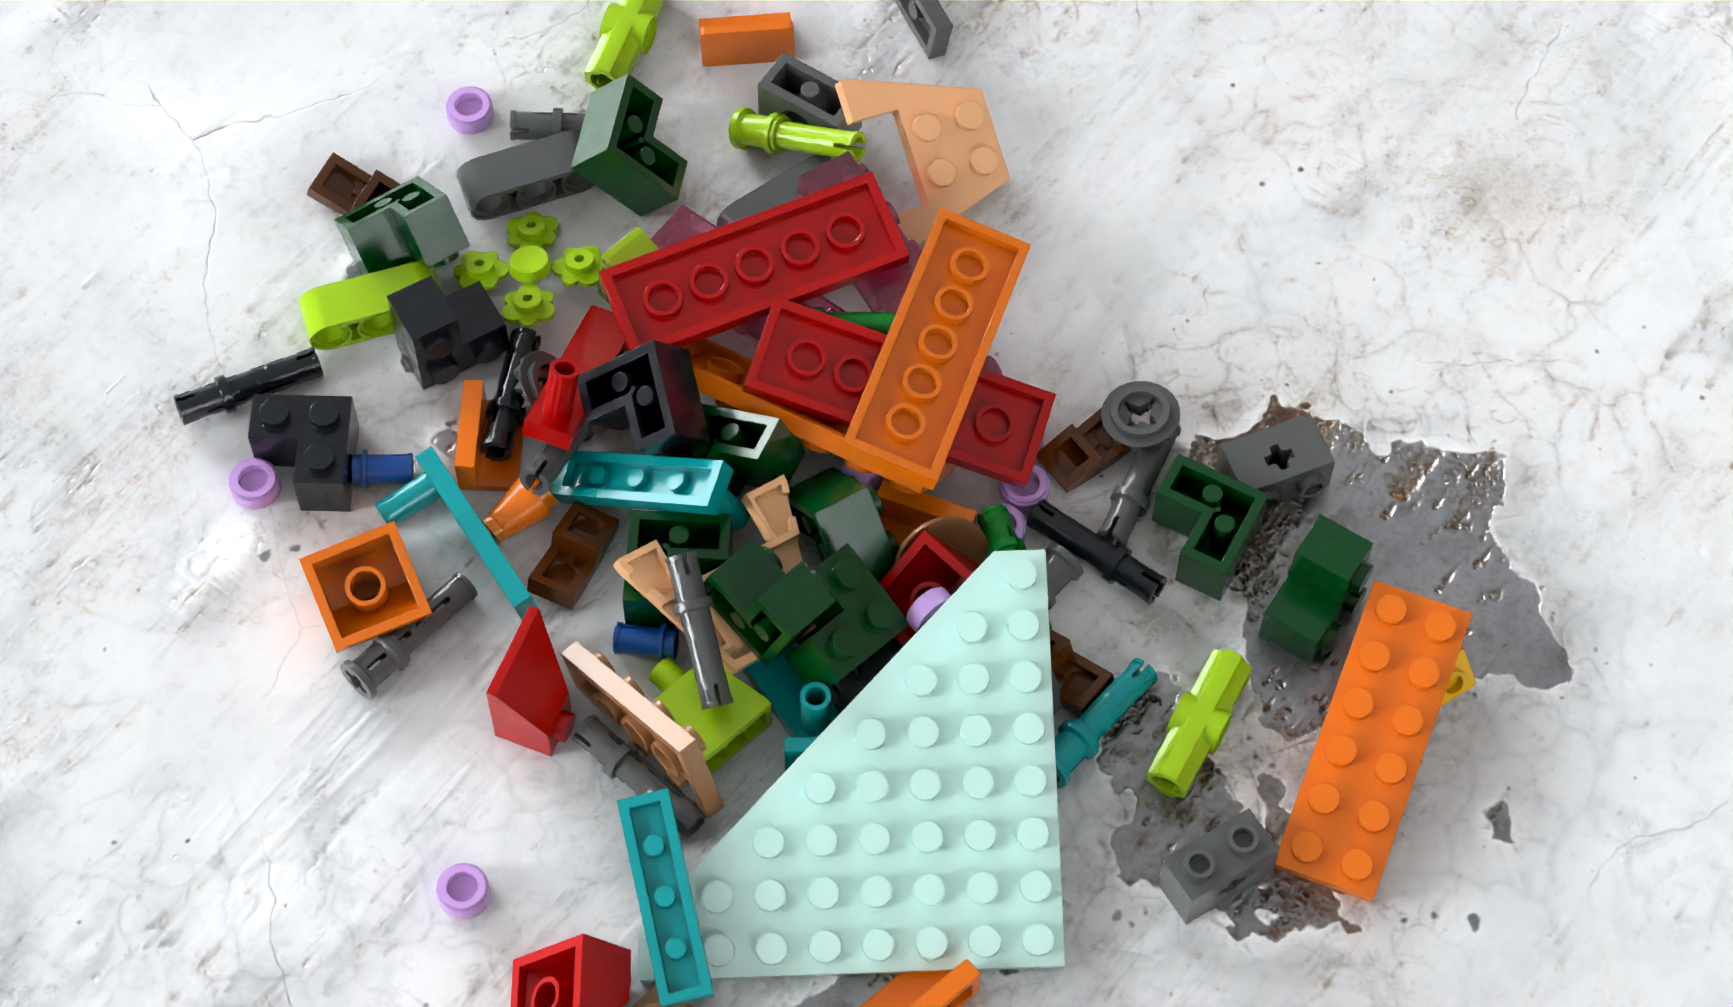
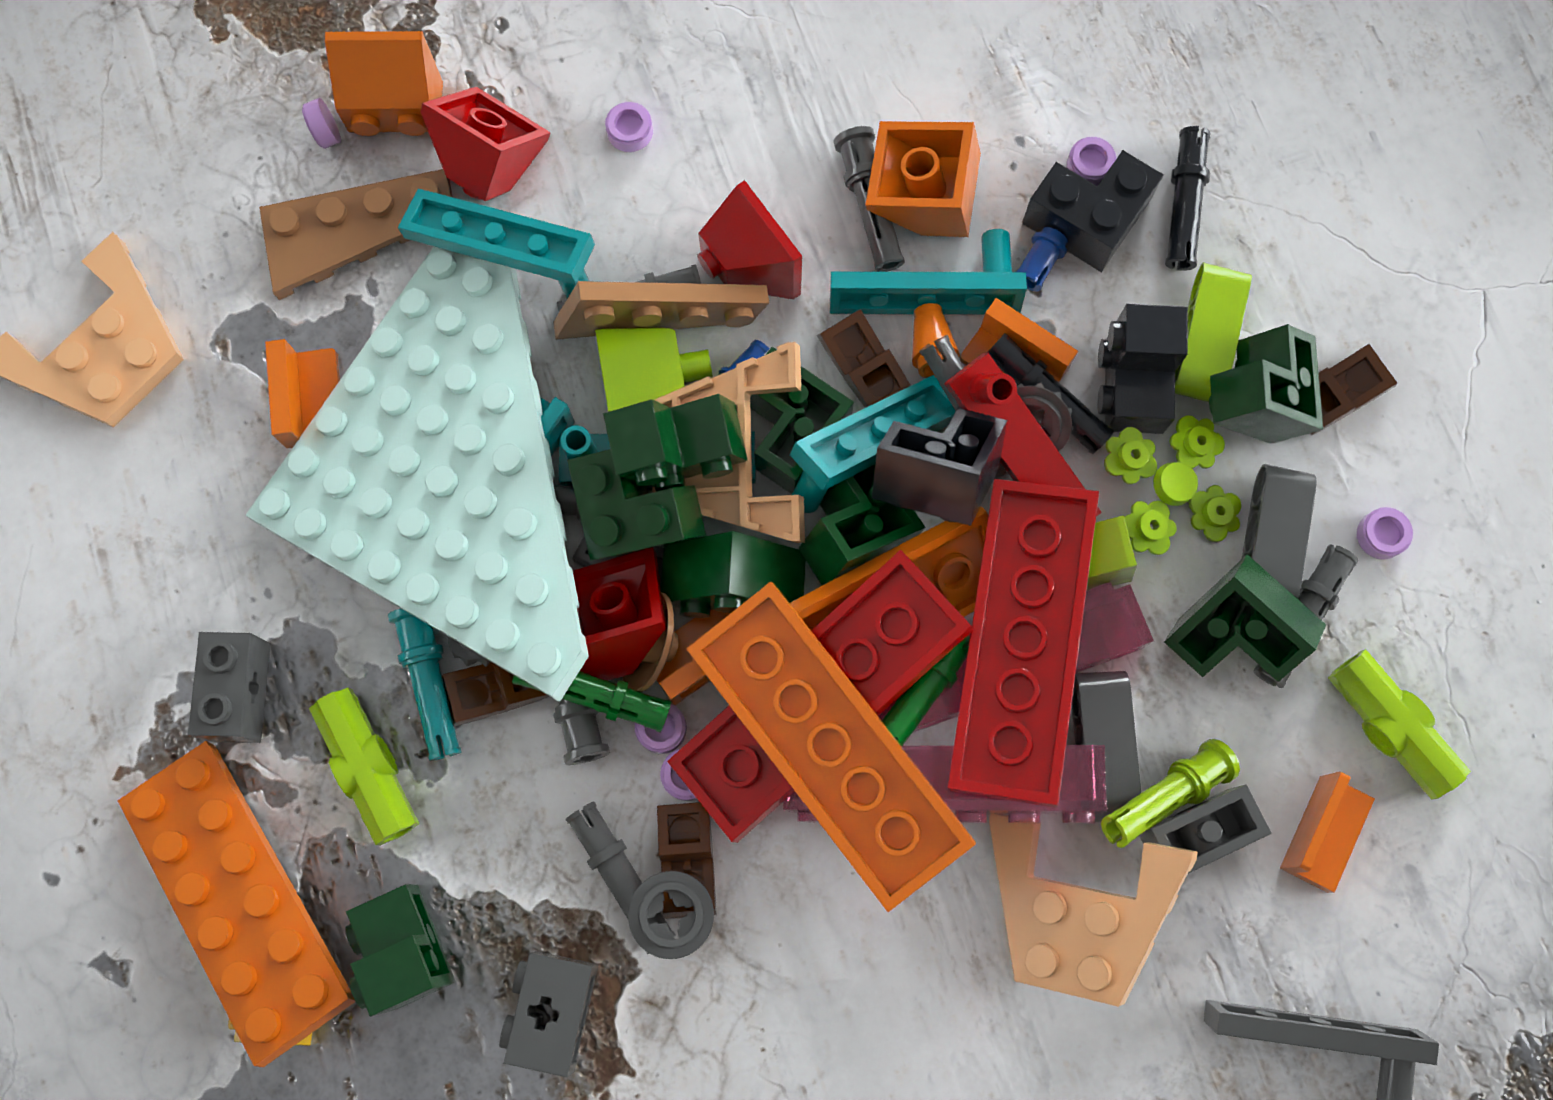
camera: 125 degrees right, 15 degrees up
dark grey pin [665,551,734,710] -> none
lavender tile [906,587,951,633] -> none
black pin [1026,499,1167,605] -> none
dark green brick [1152,453,1269,601] -> none

